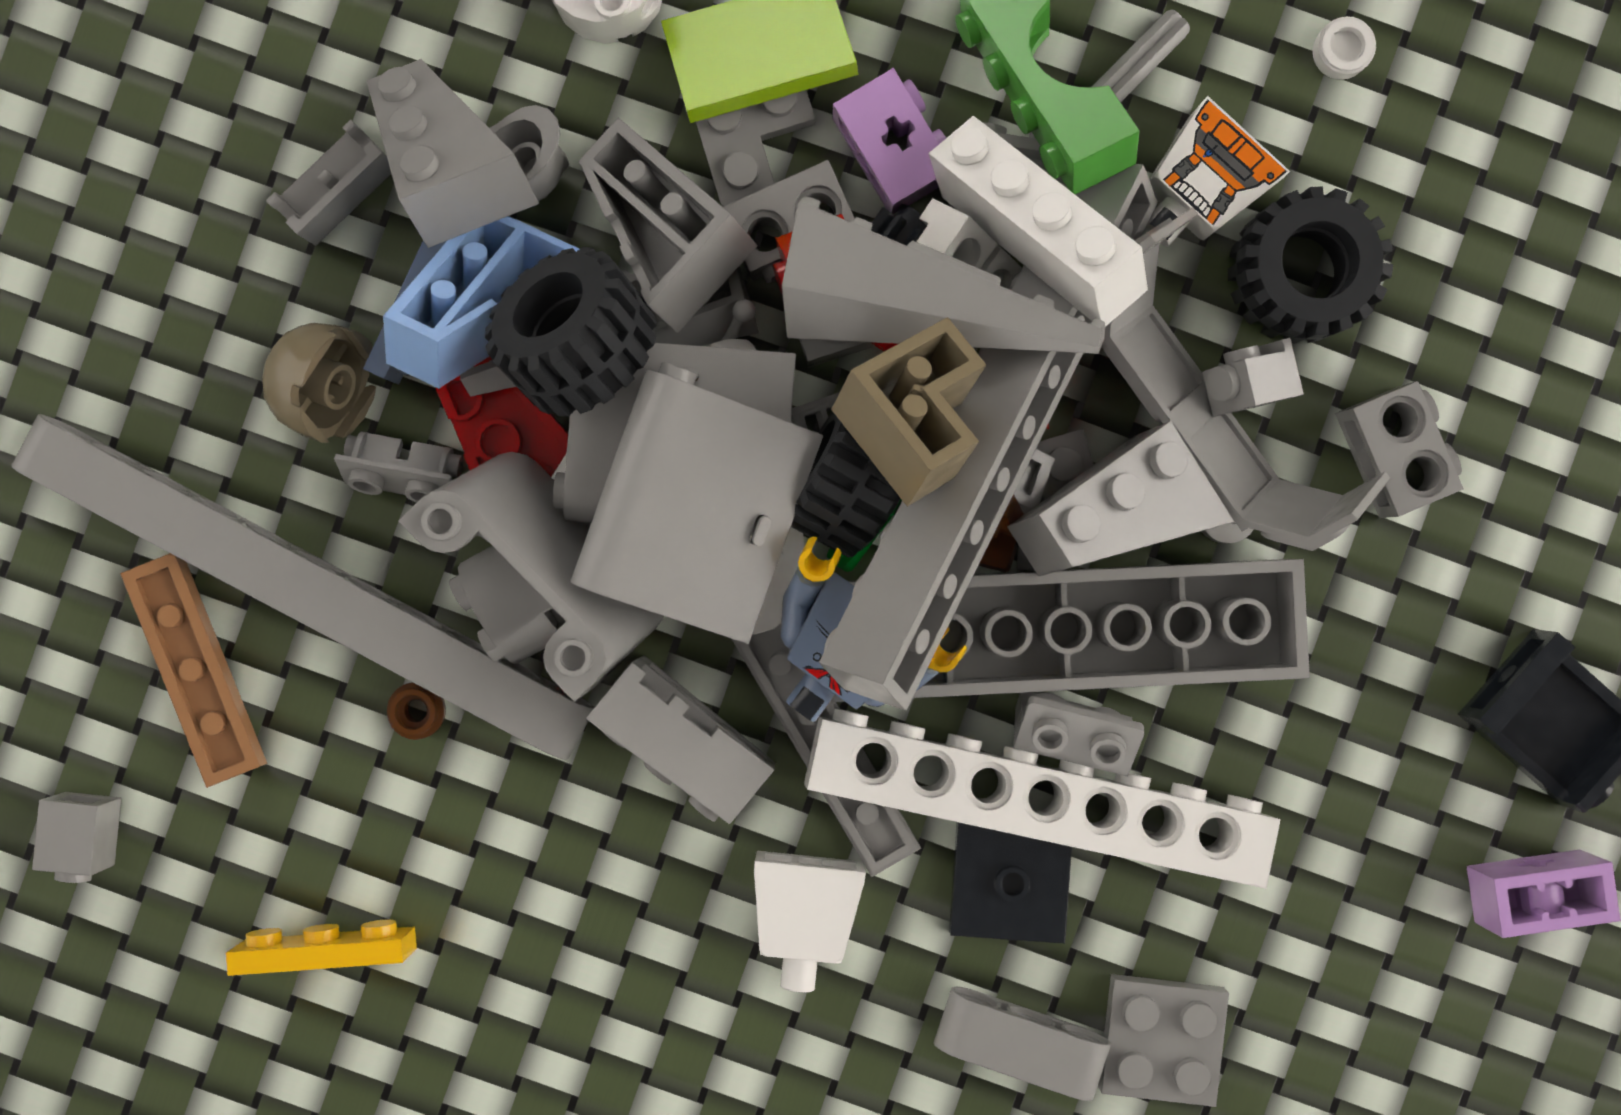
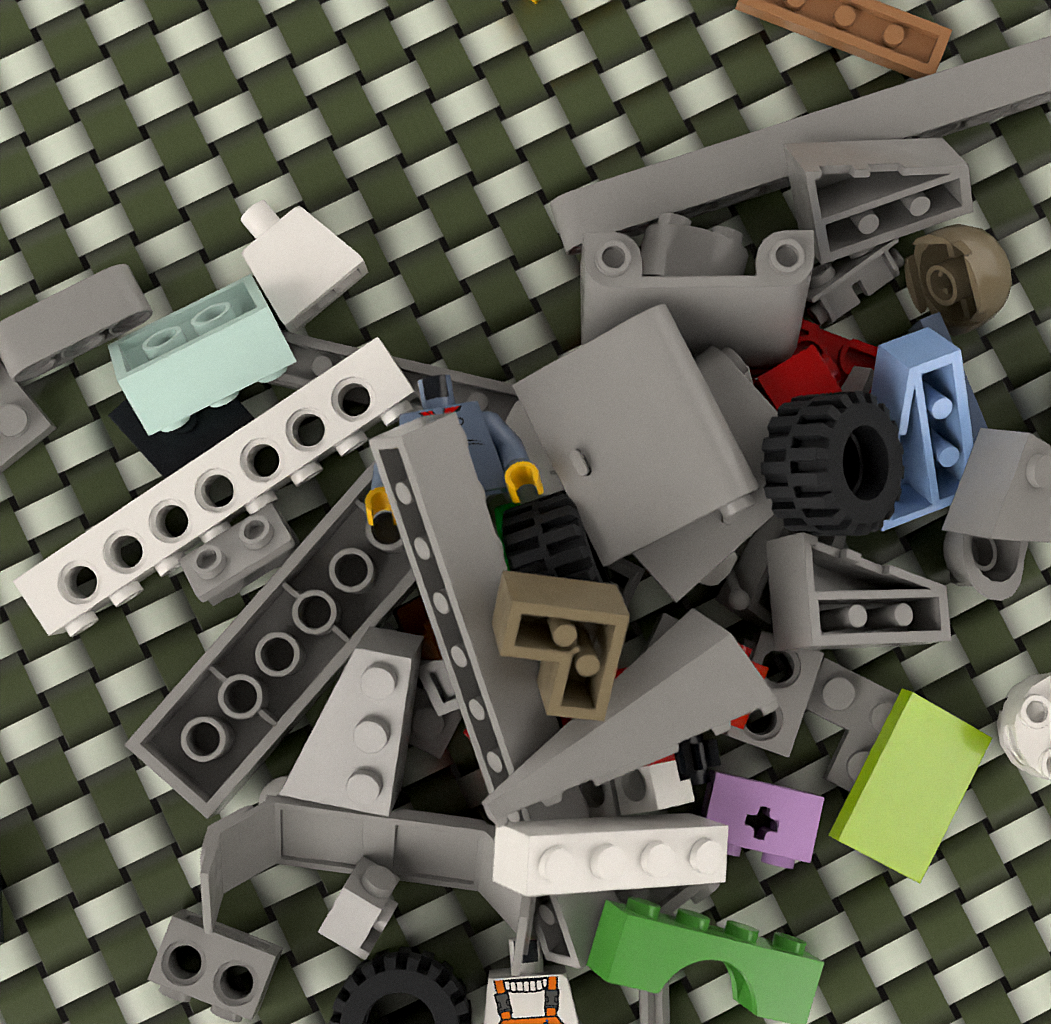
camera: 130 degrees right, 5 degrees down
reddish brown plate [387,682,446,740] -> none
light grey wedge [586,655,776,824] -> none
none -> light aqua slope [108,274,297,436]
none -> red brick [753,344,842,412]
none -> light grey wedge [783,138,974,265]

